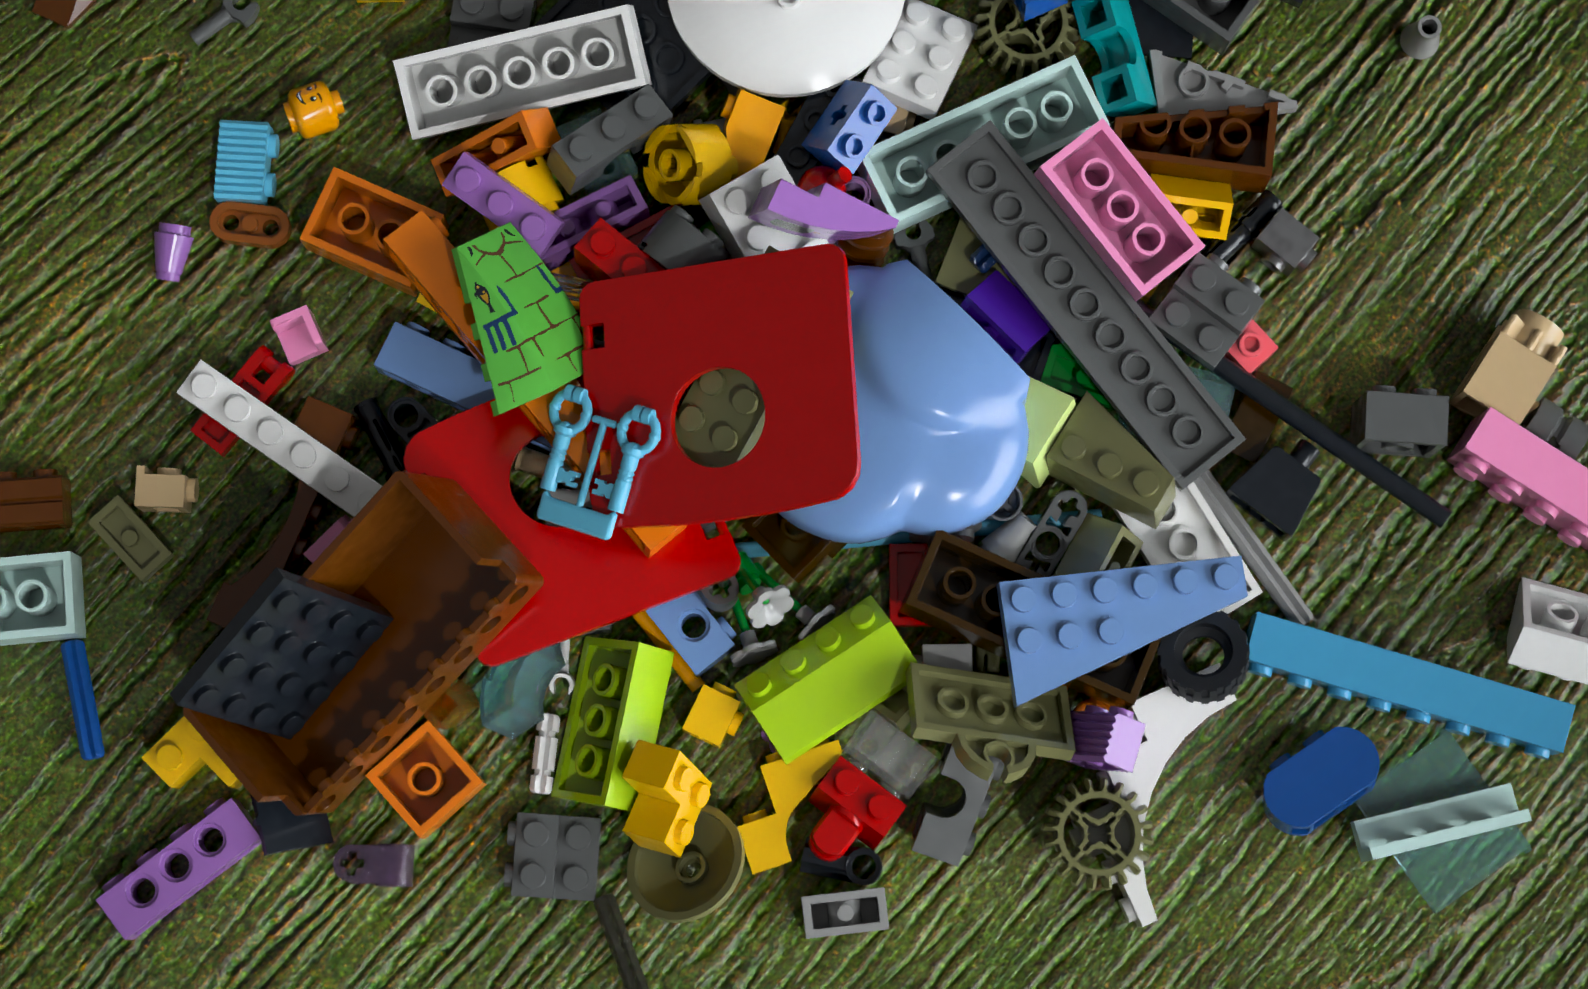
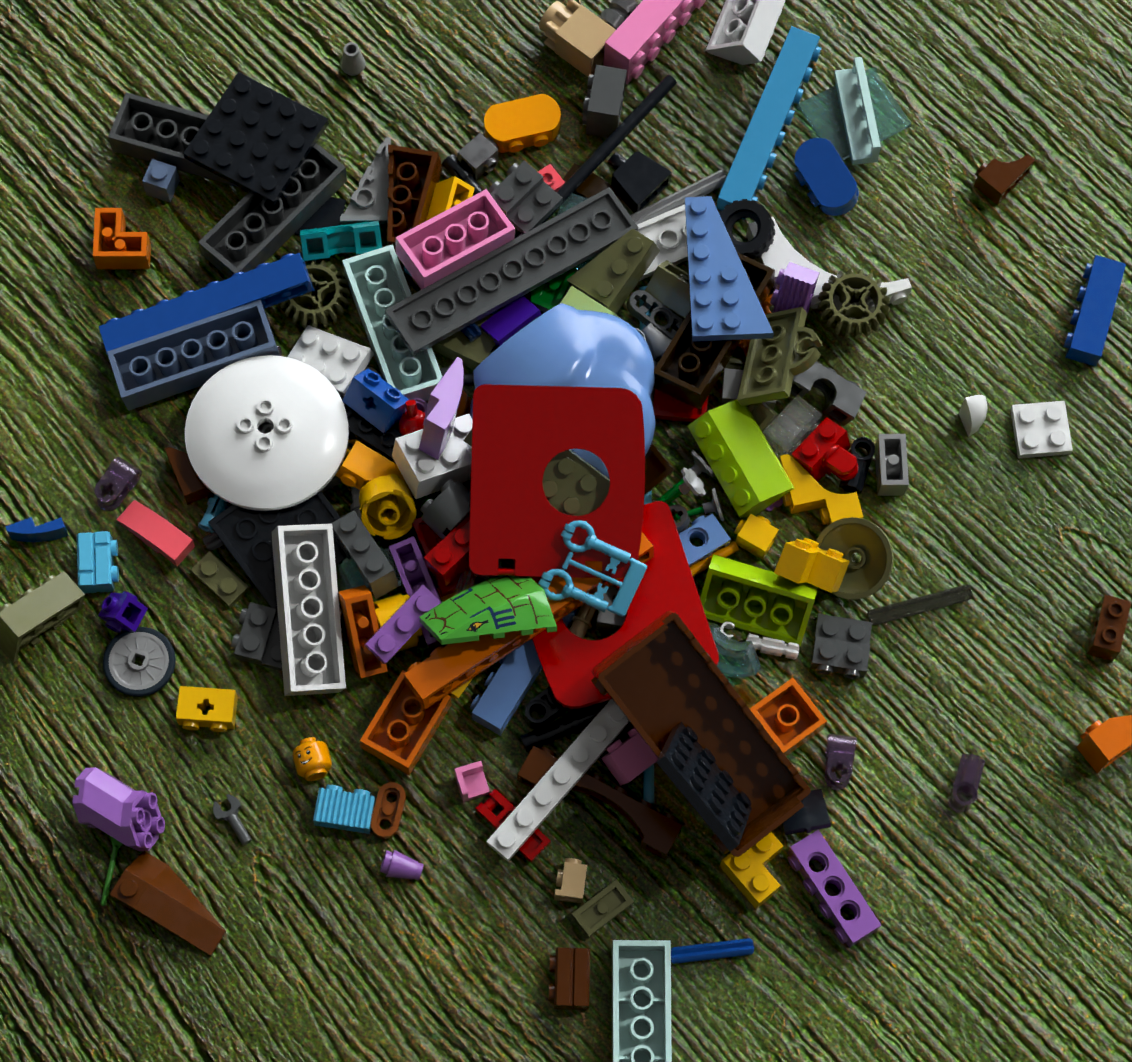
camera: 85 degrees left, 10 degrees down
none -> light orange brick [484,94,561,153]

